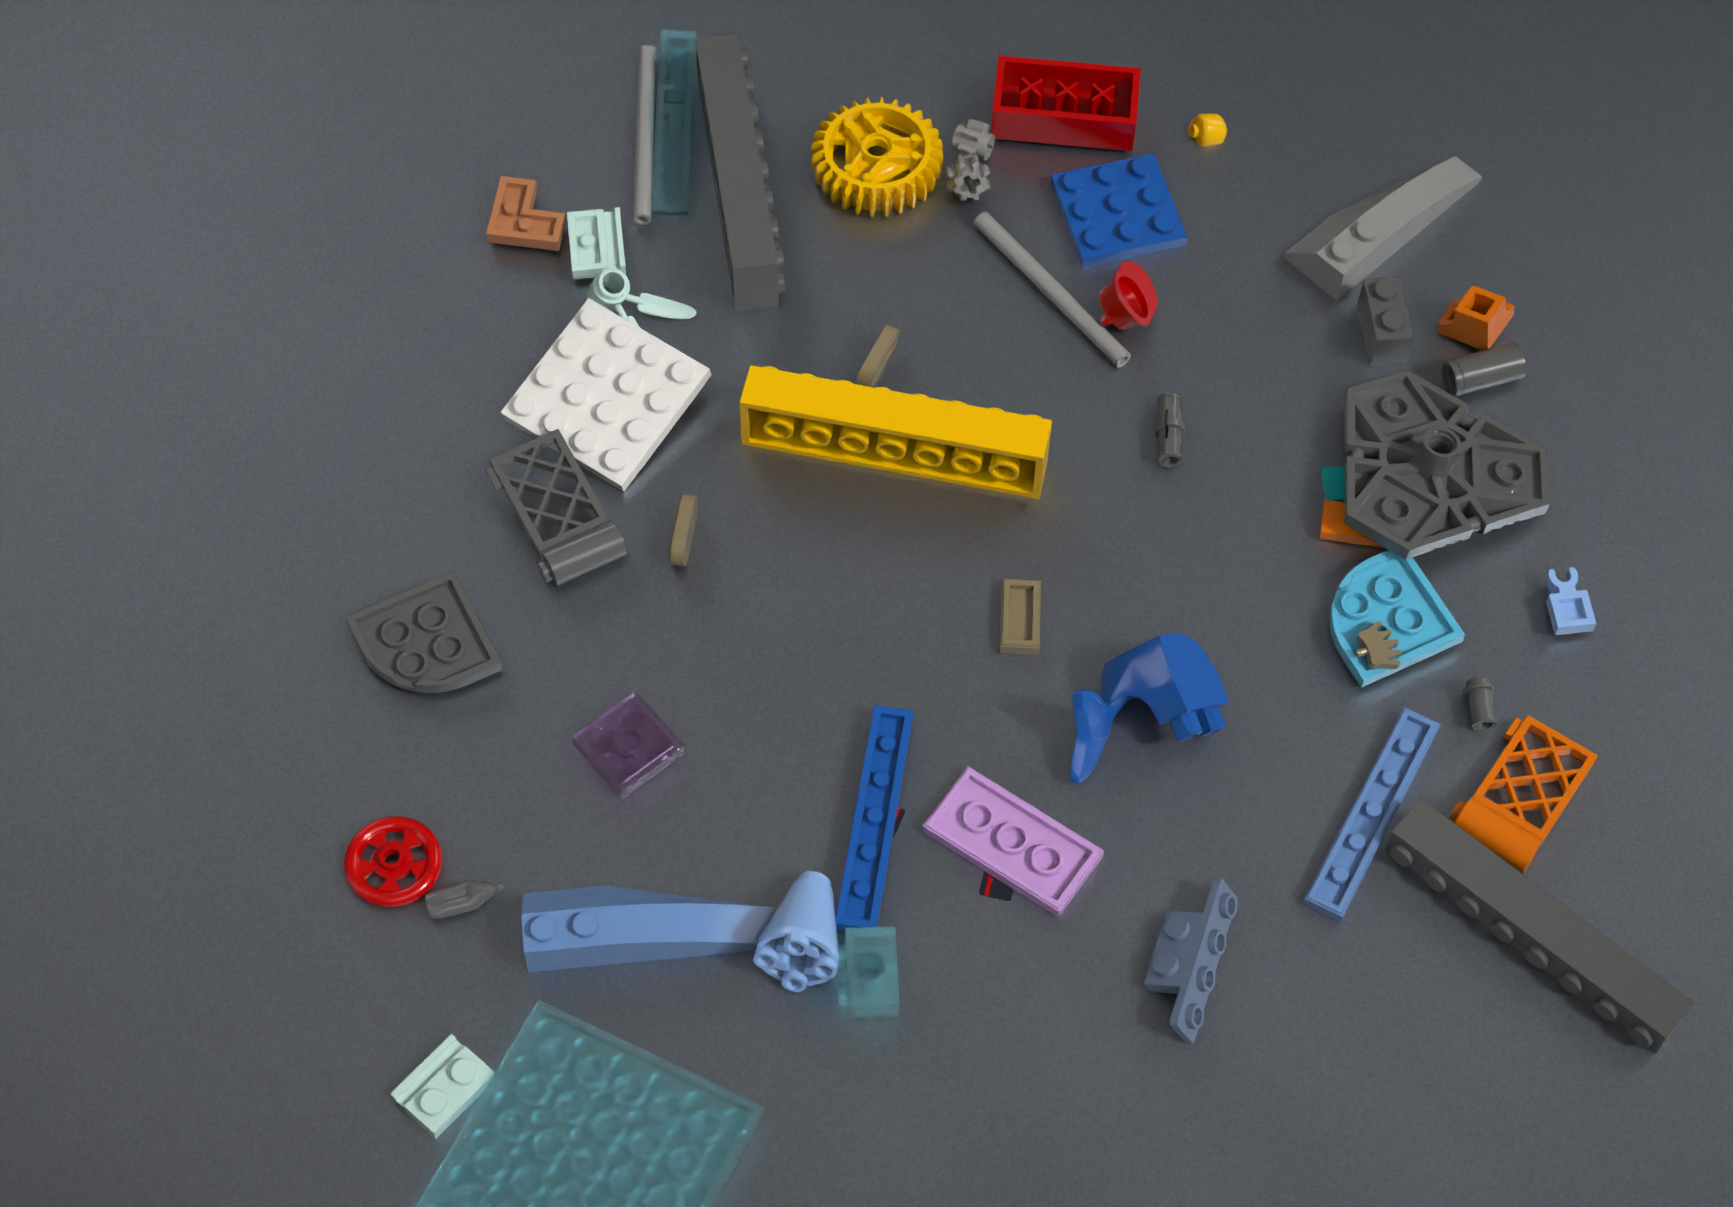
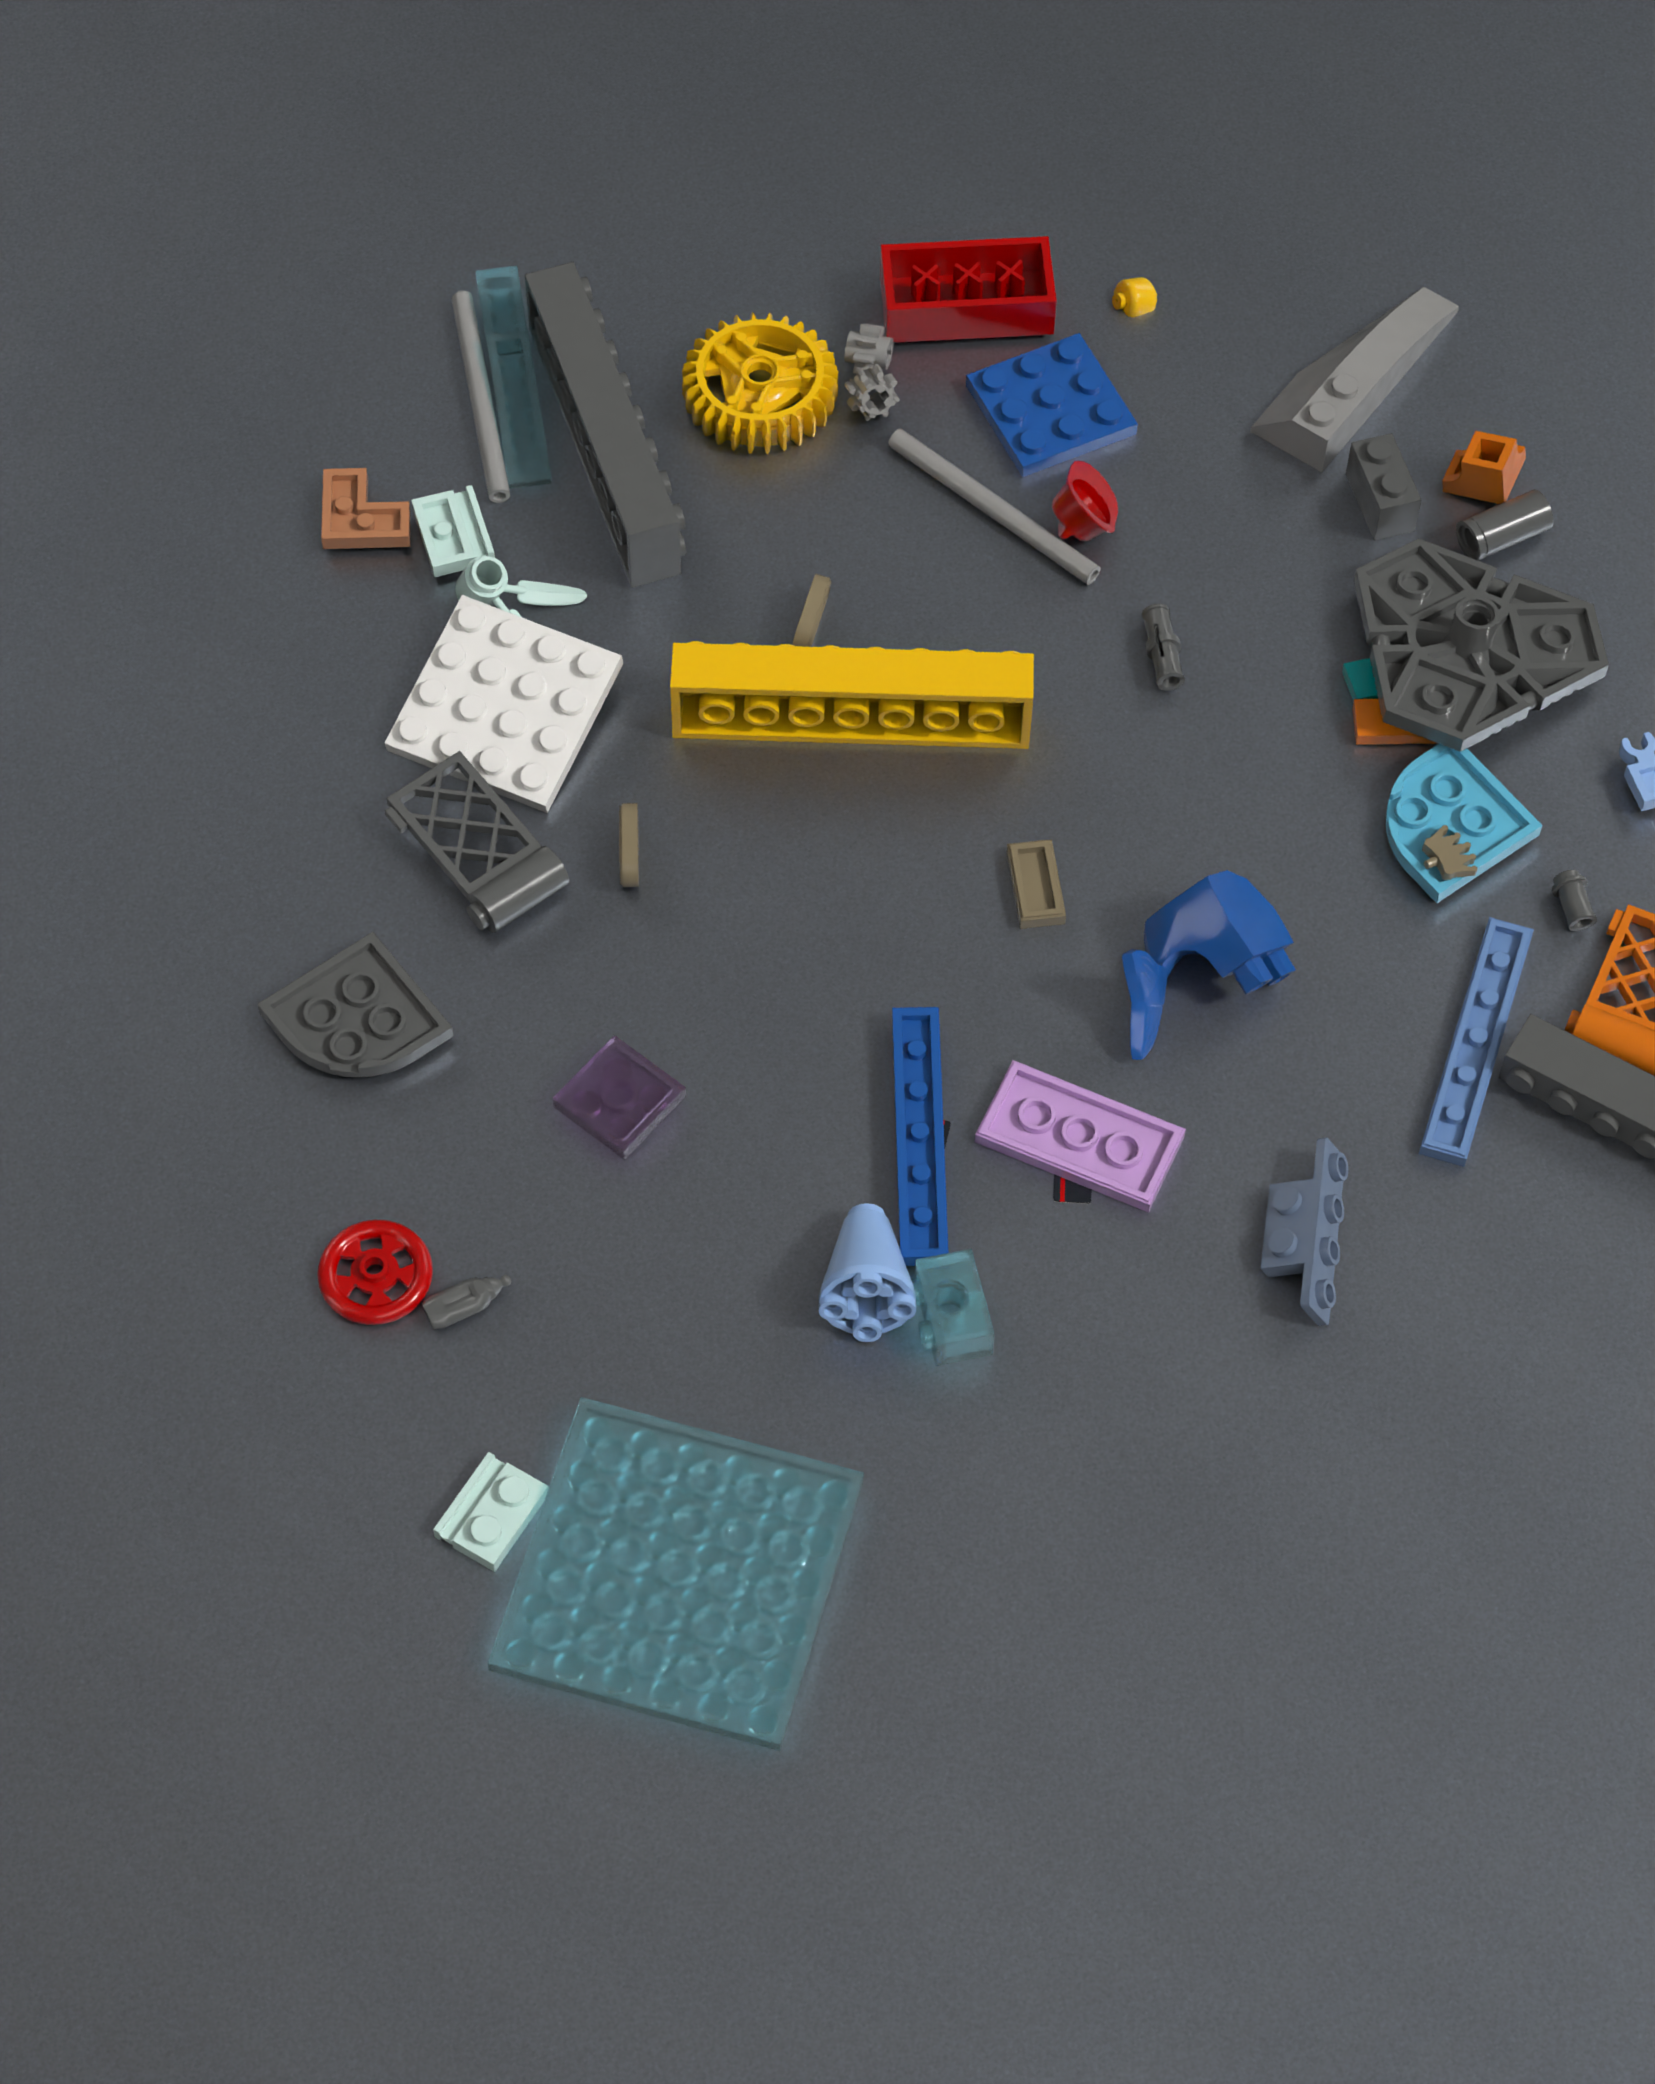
camera: 10 degrees left, 0 degrees up
medium blue wedge [521,885,774,973] -> none

